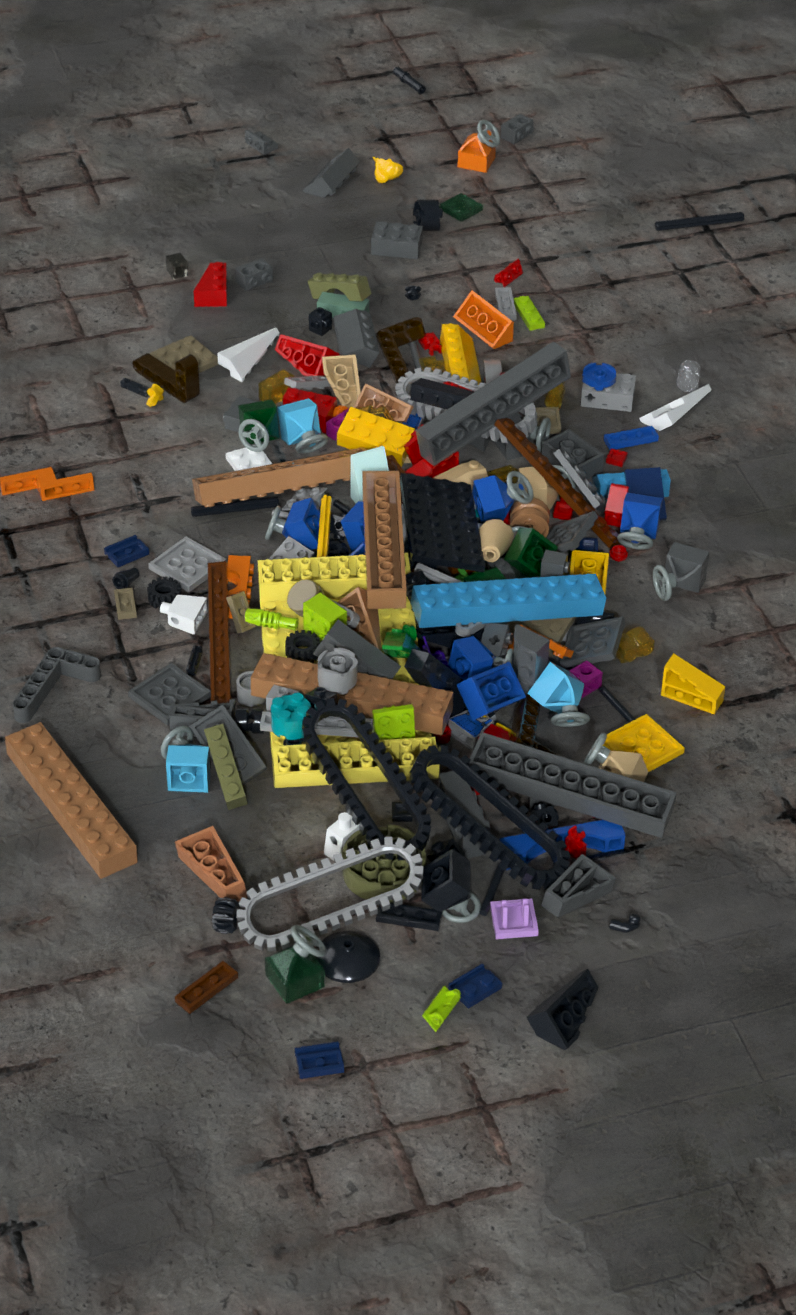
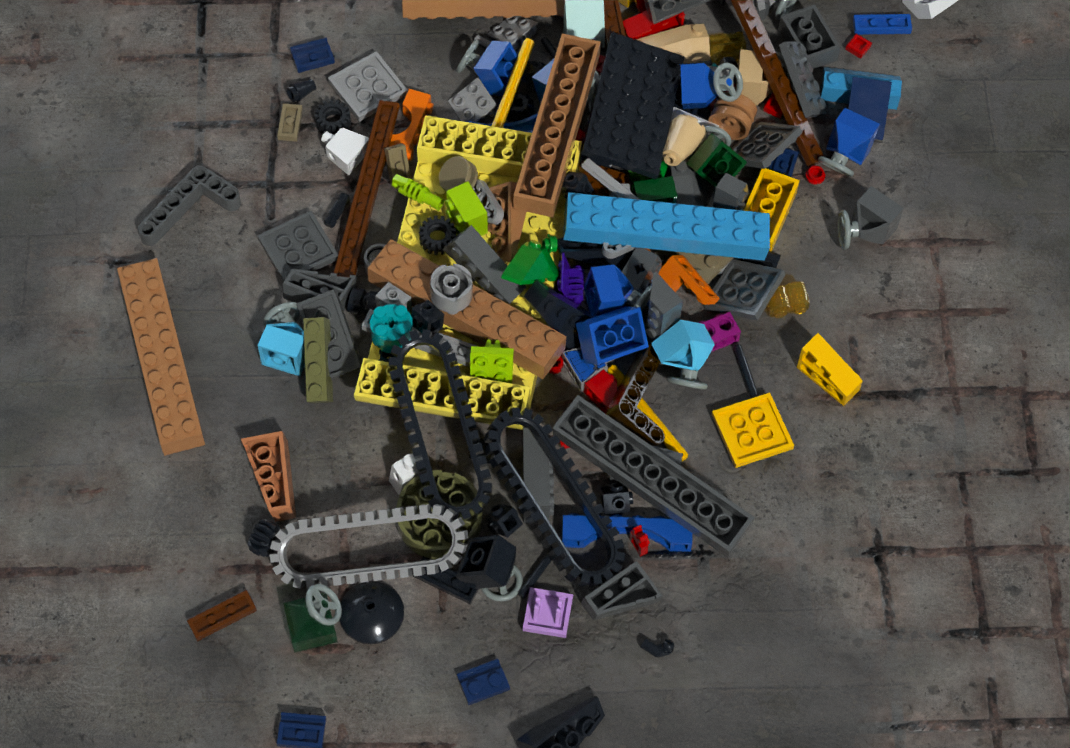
camera: 15 degrees right, 20 degrees up
black axle [191,497,279,517] -> none
lime hinge [422,986,461,1032] -> none
tan piece [583,732,648,782] -> none
slope [605,483,629,527] -> none

